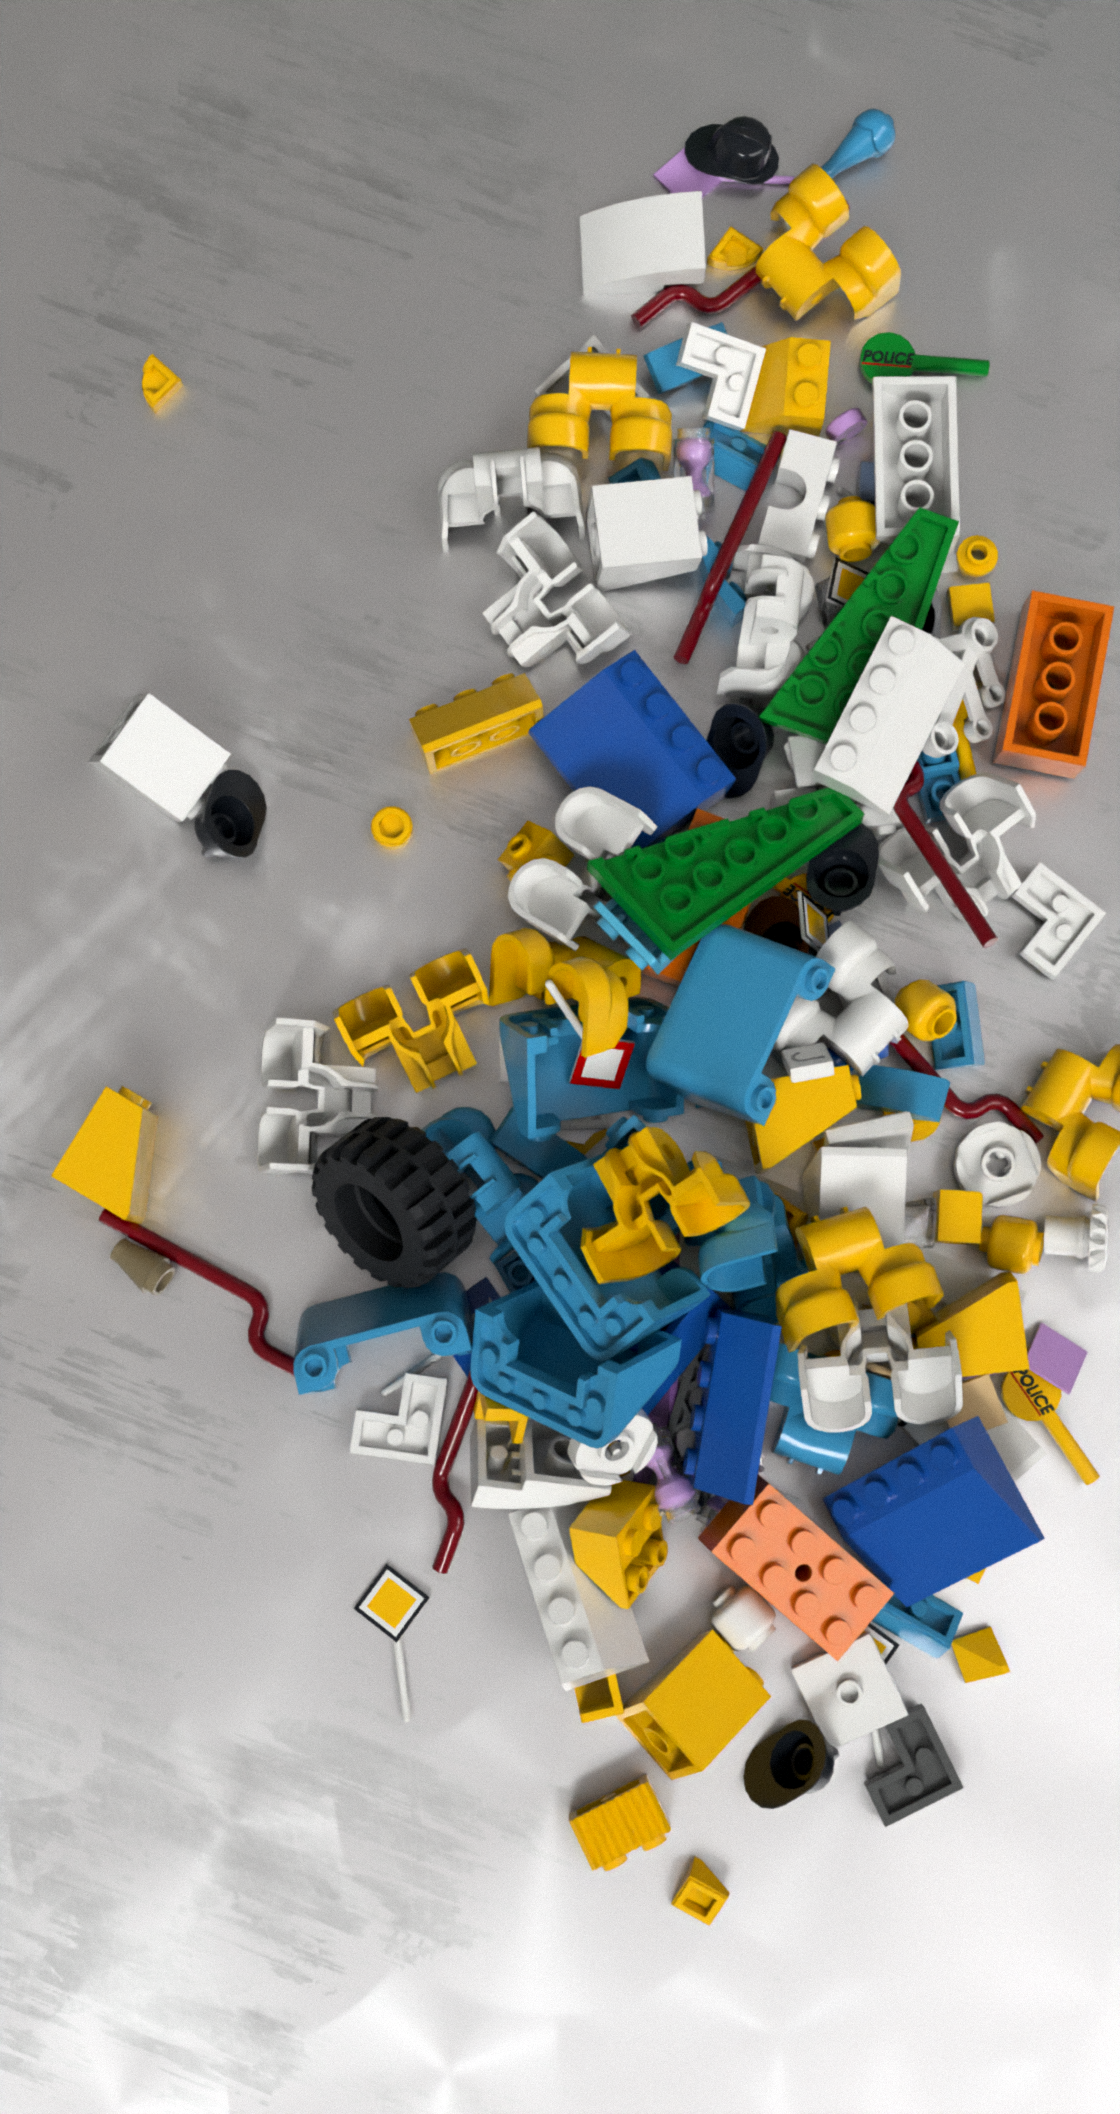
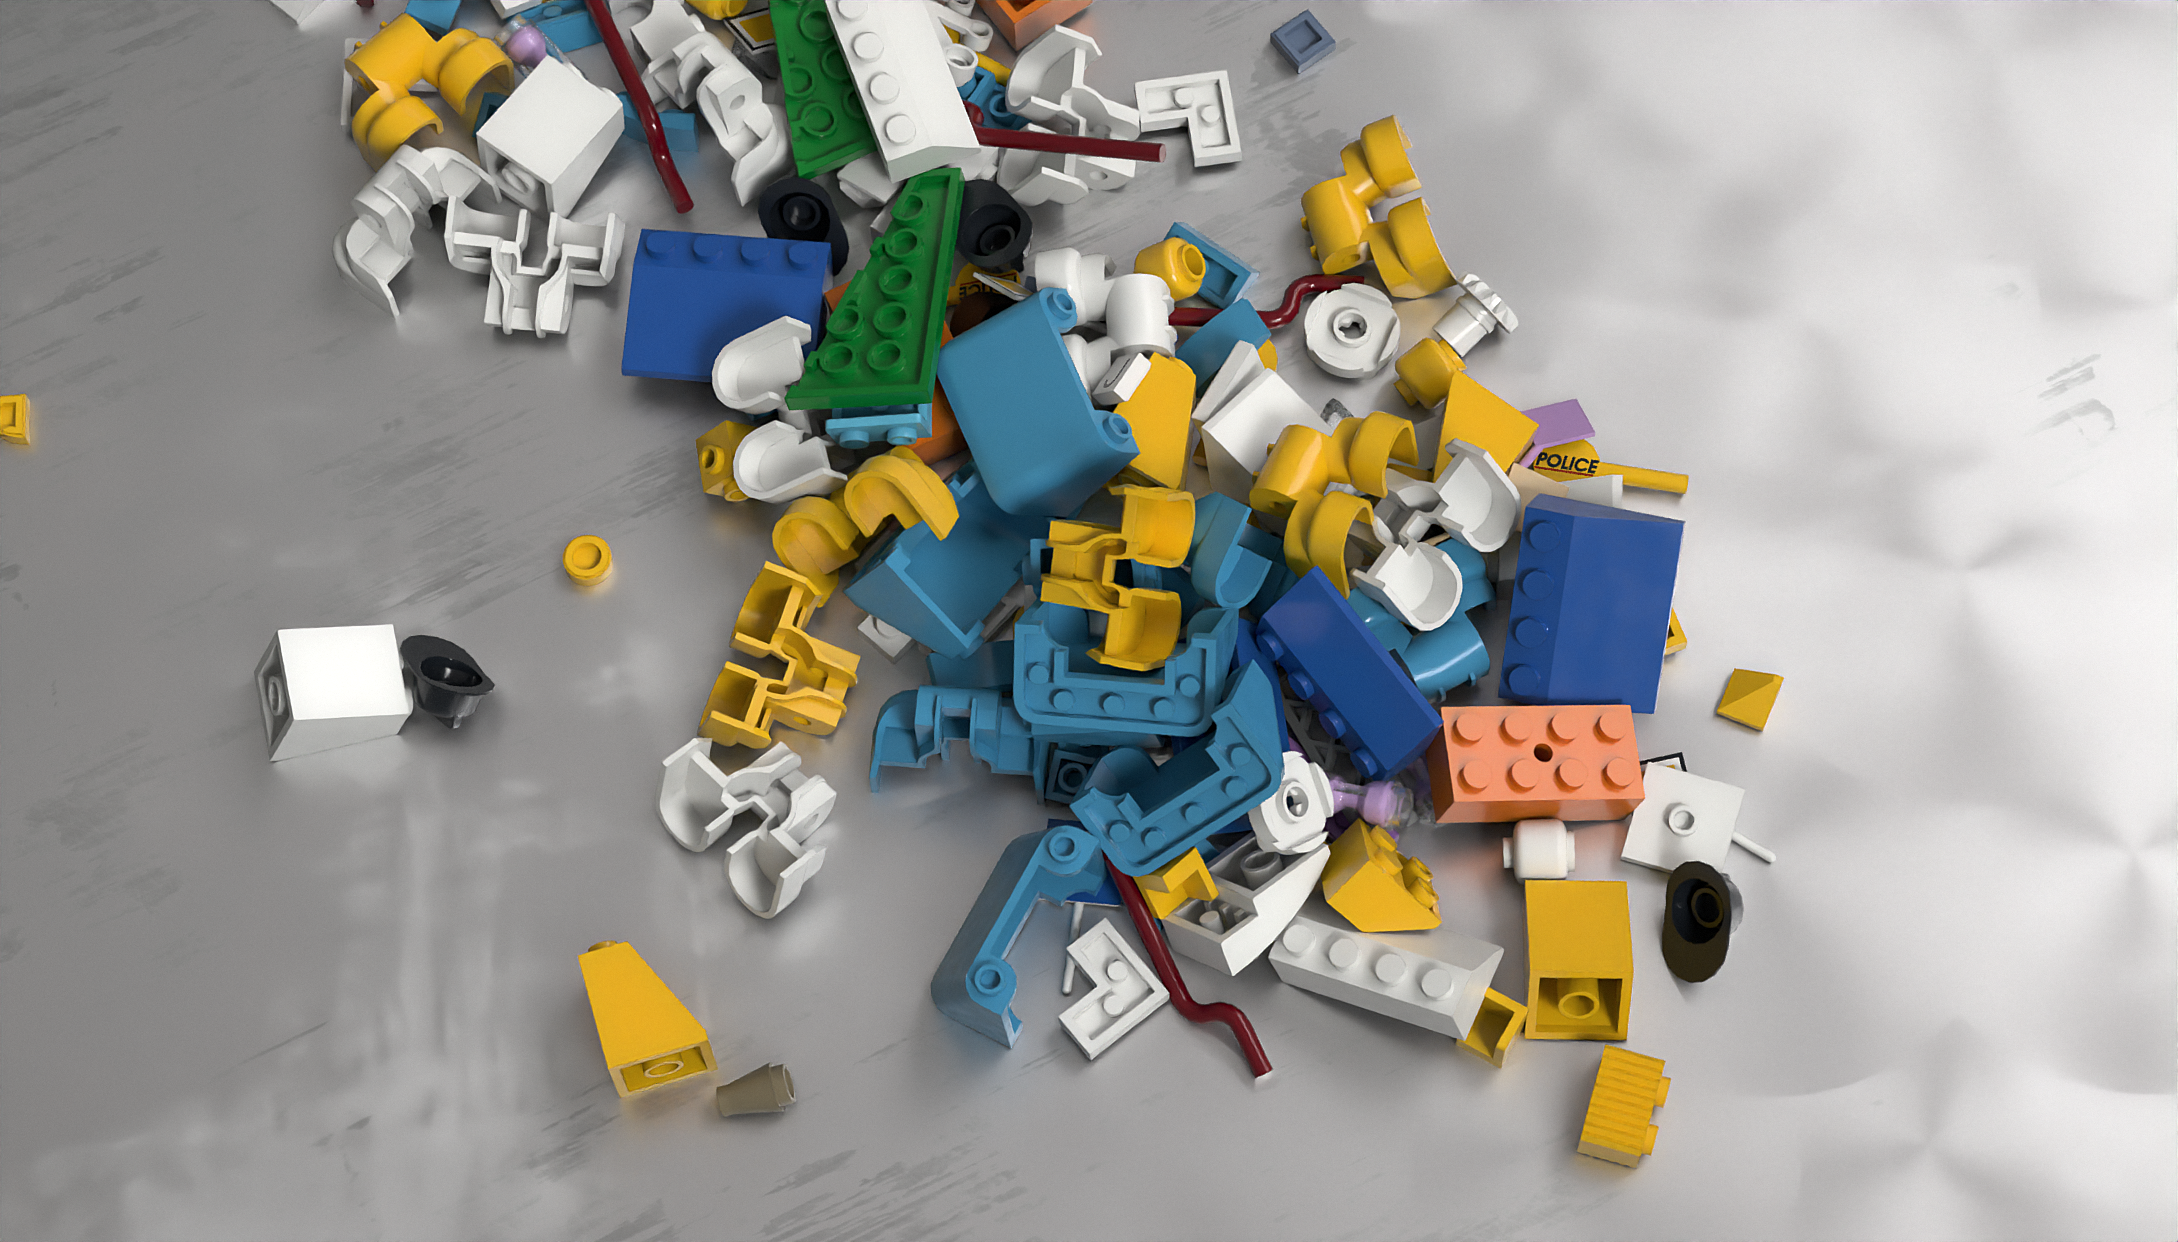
camera: 45 degrees left, 15 degrees down
dark red piece [98,1208,295,1377] -> none
black tyre [311,1117,477,1288] -> none
piece [353,1564,430,1722] -> none
yellow slope [409,673,544,774] -> none
white piece [545,979,635,1089] -> none
yellow slope [671,1857,730,1926] -> none
dark grey plate [864,1704,964,1827] -> none
dark azure slope [872,1581,963,1658] -> none
yellow panel [931,1189,983,1245] -> none

